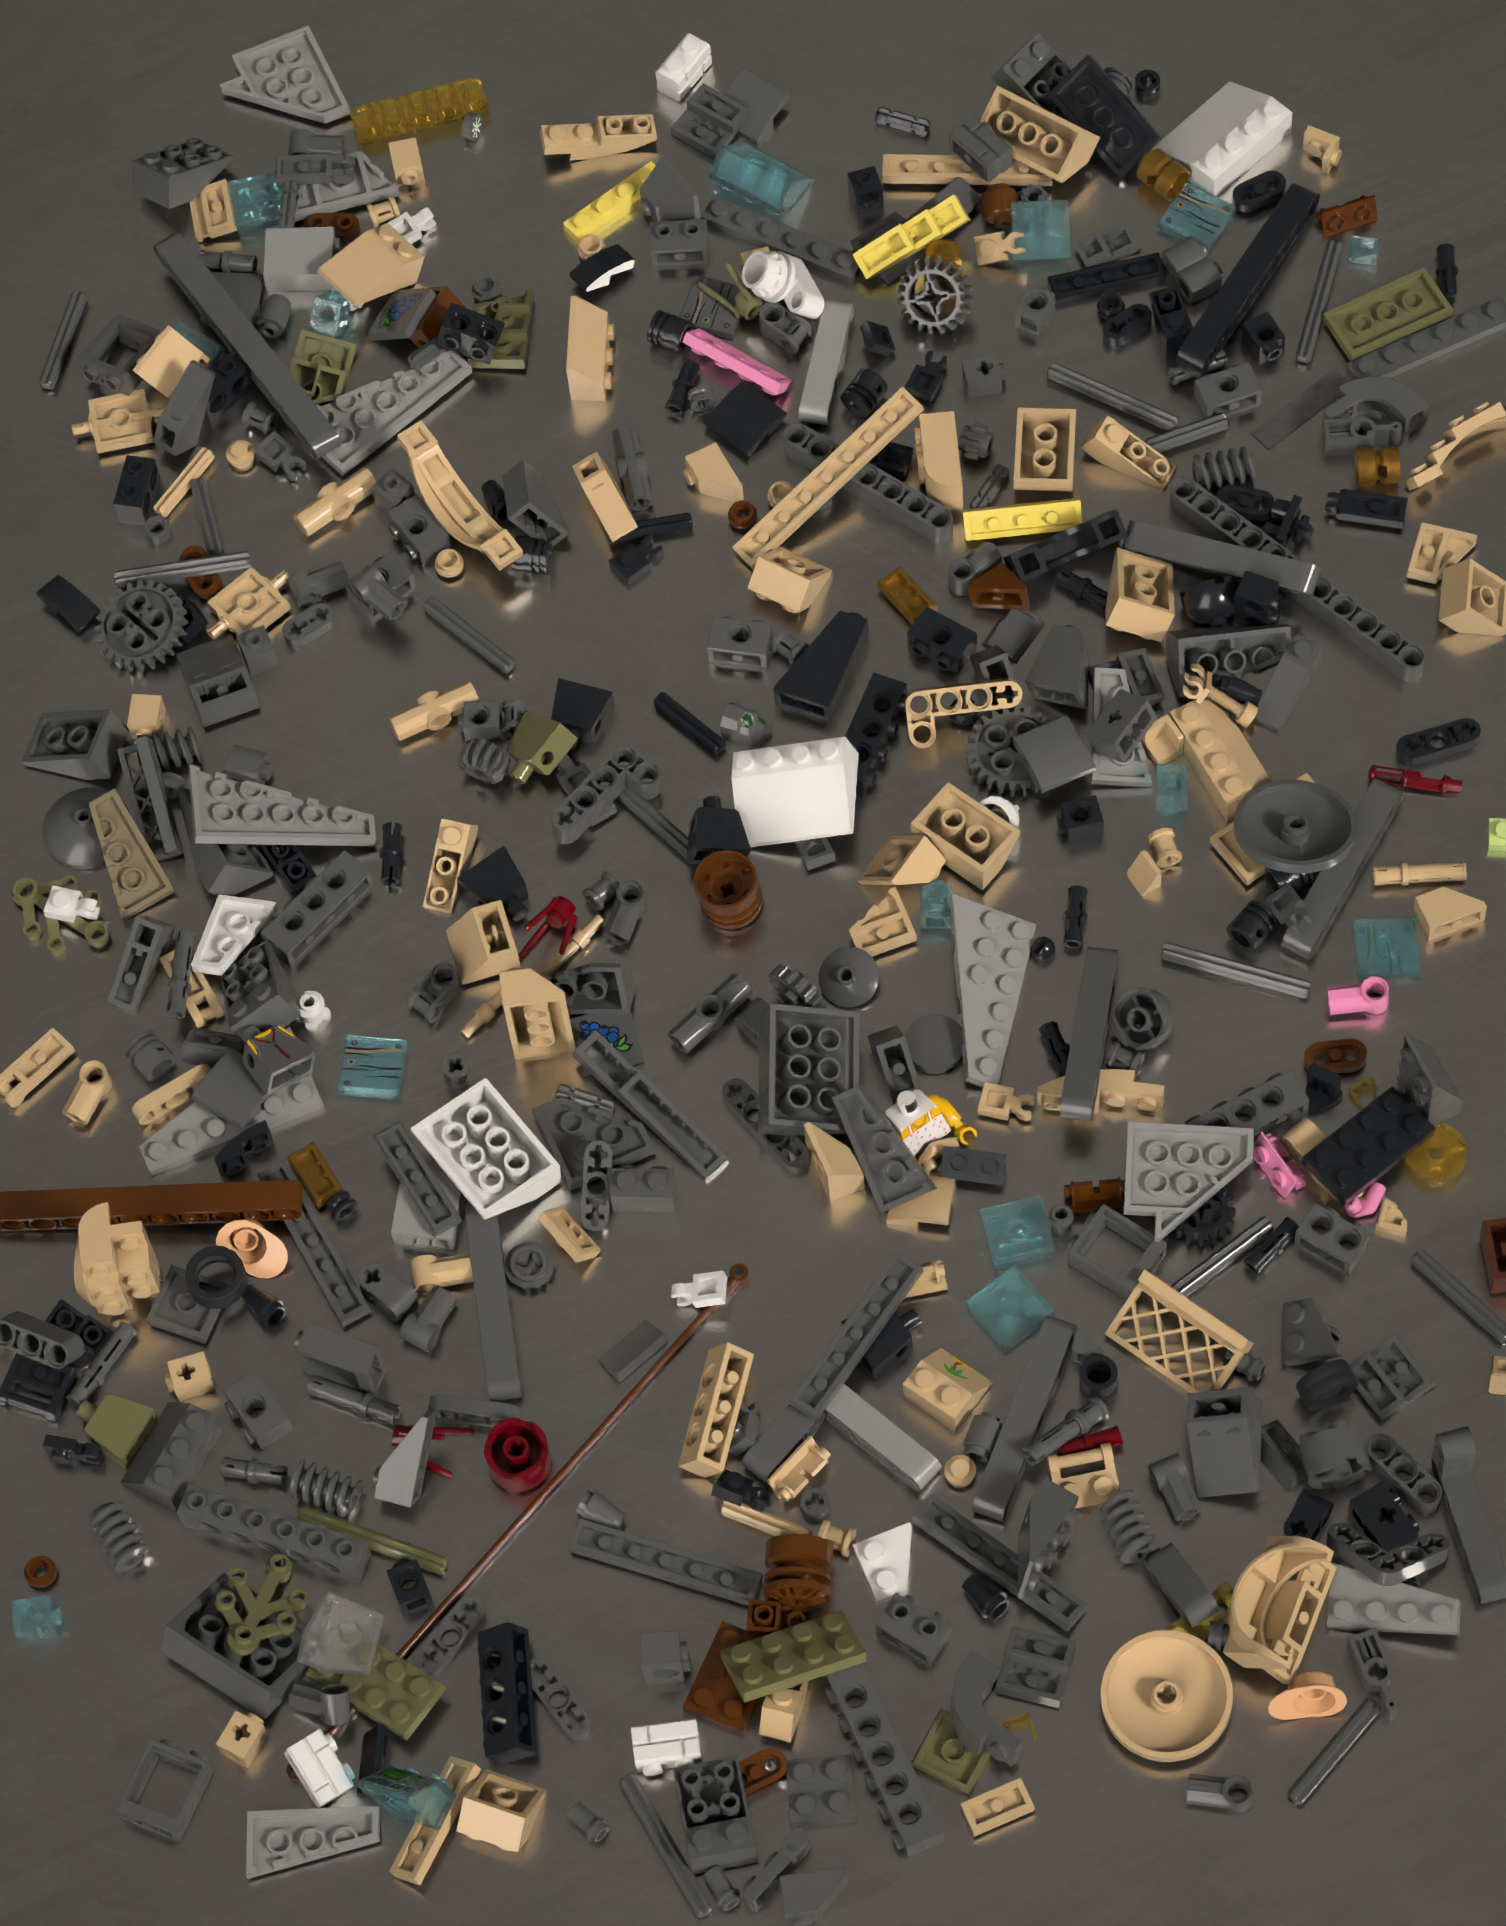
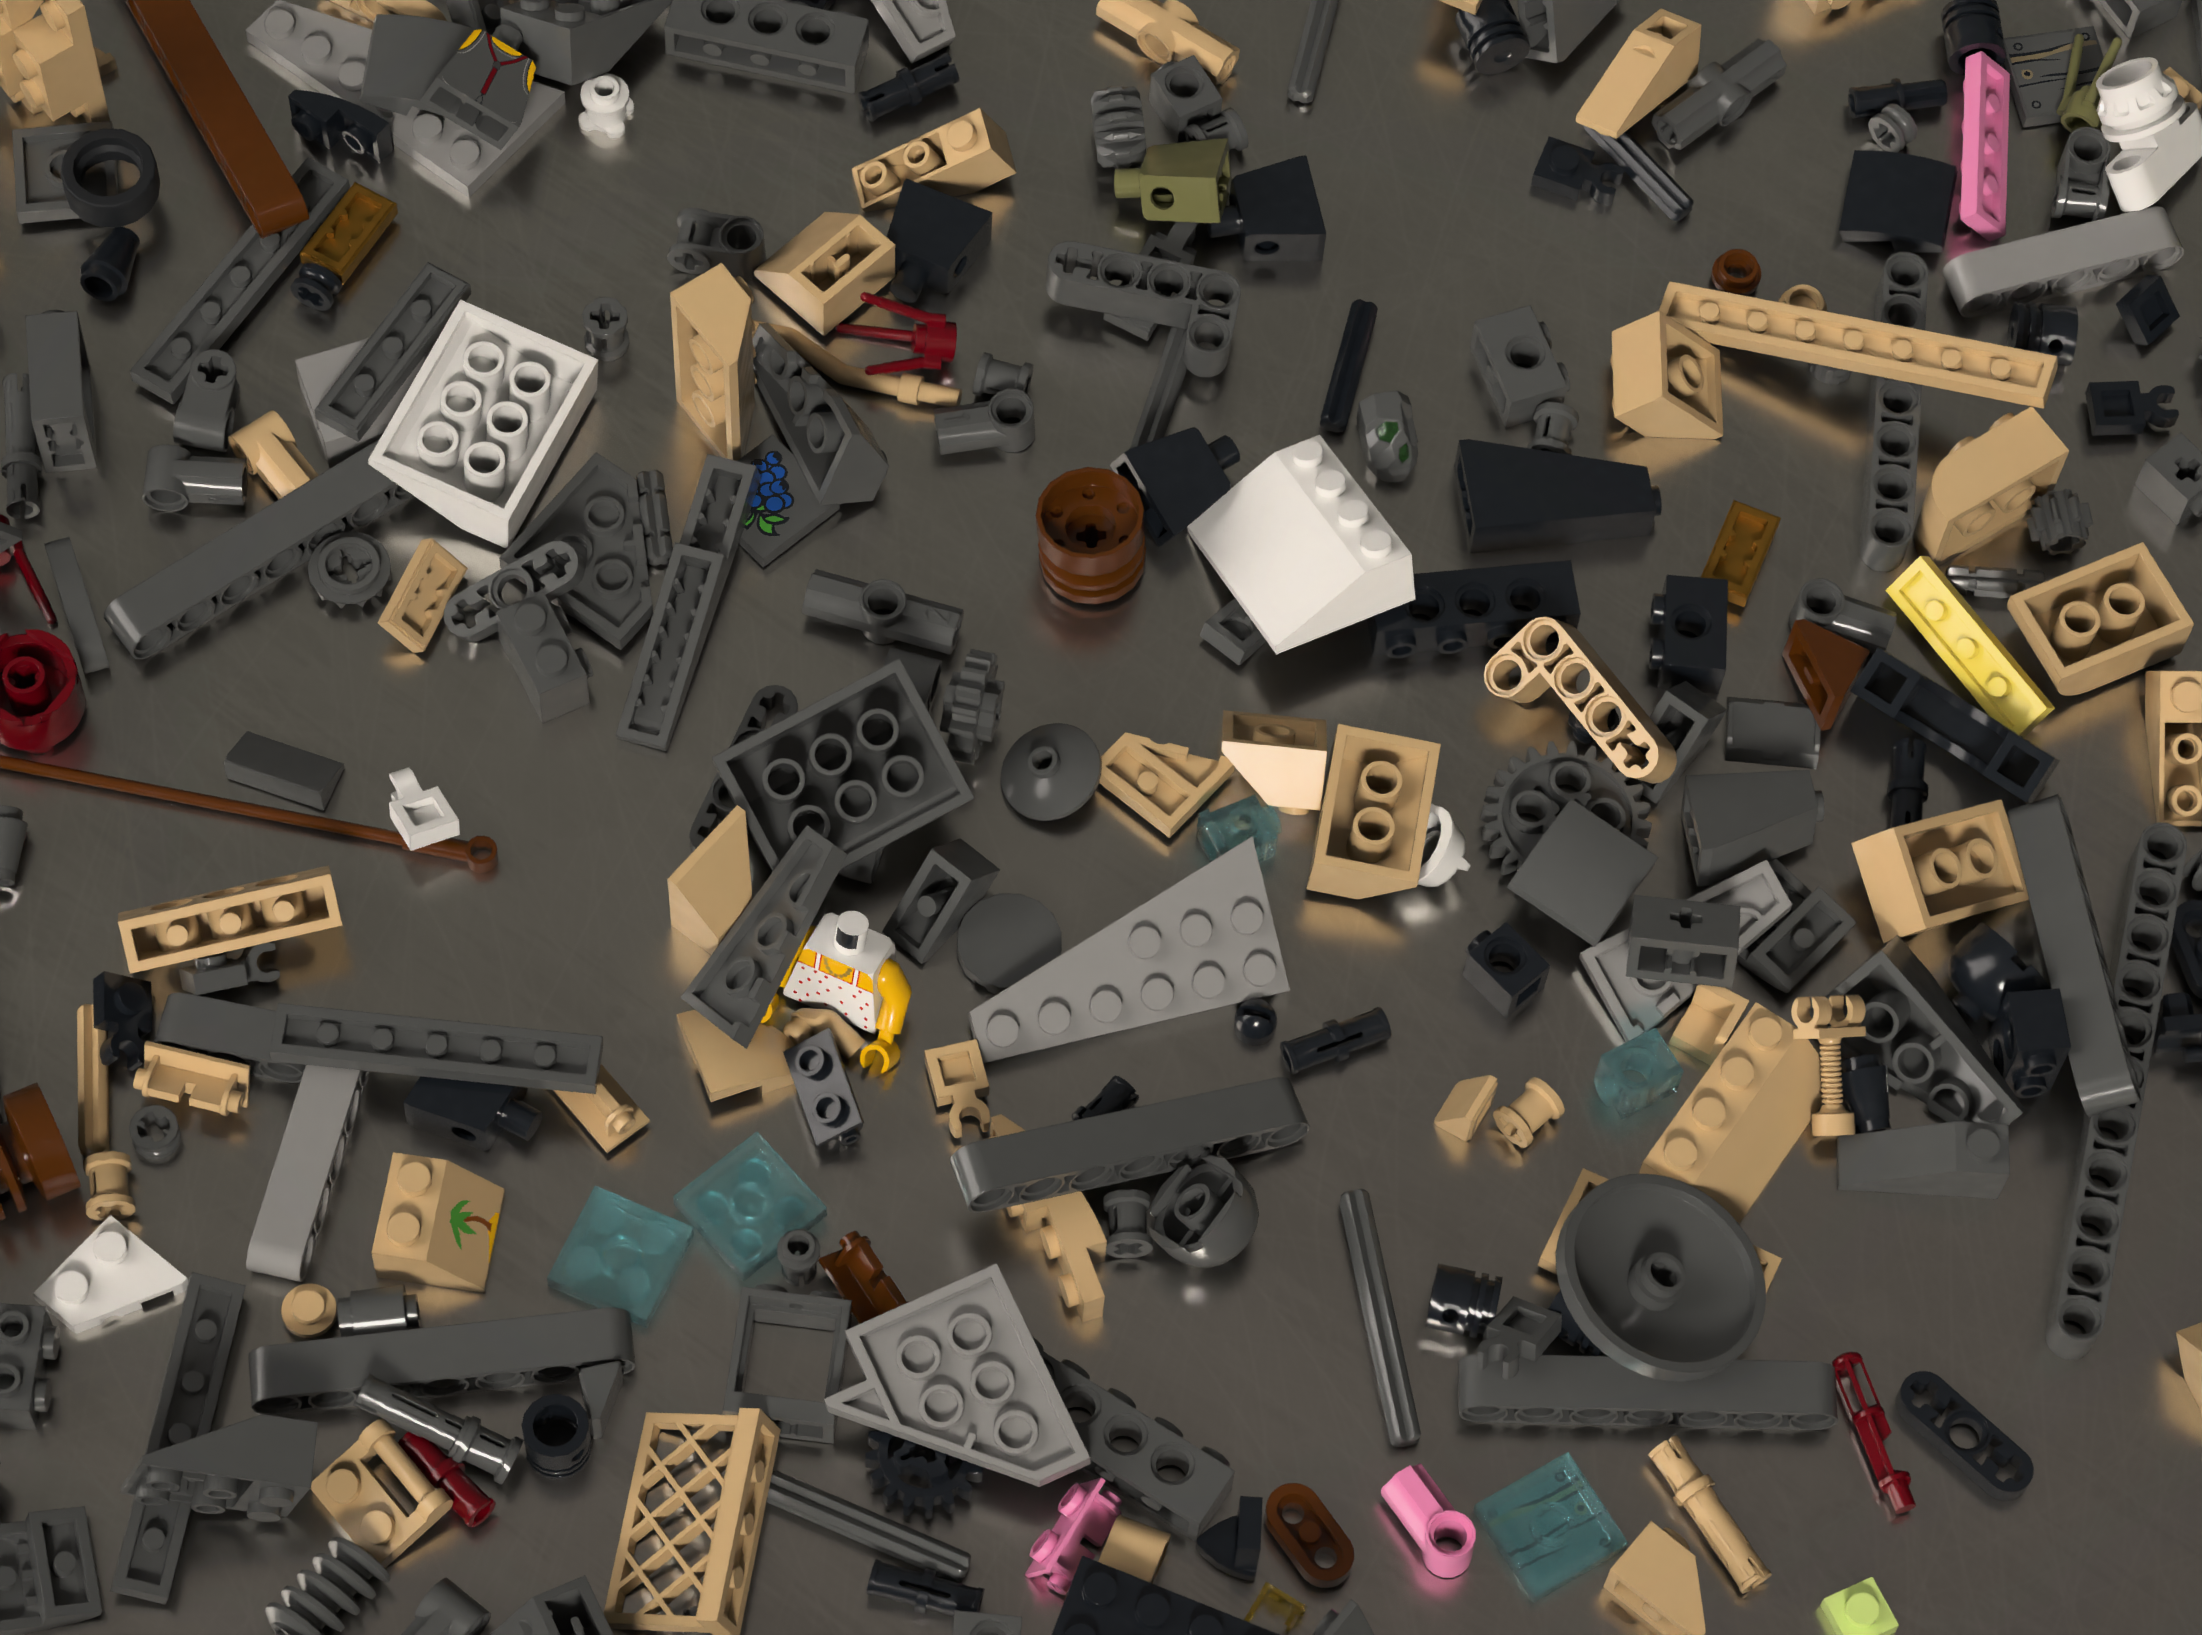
camera: 50 degrees right, 0 degrees up
light nougat piece [216,1218,288,1279] -> none
clear light blue tile [337,1035,408,1100] -> none
tan slope [683,442,744,502] -> none
black plate [869,442,913,478] -> none
black cone [962,1574,1010,1621] -> none

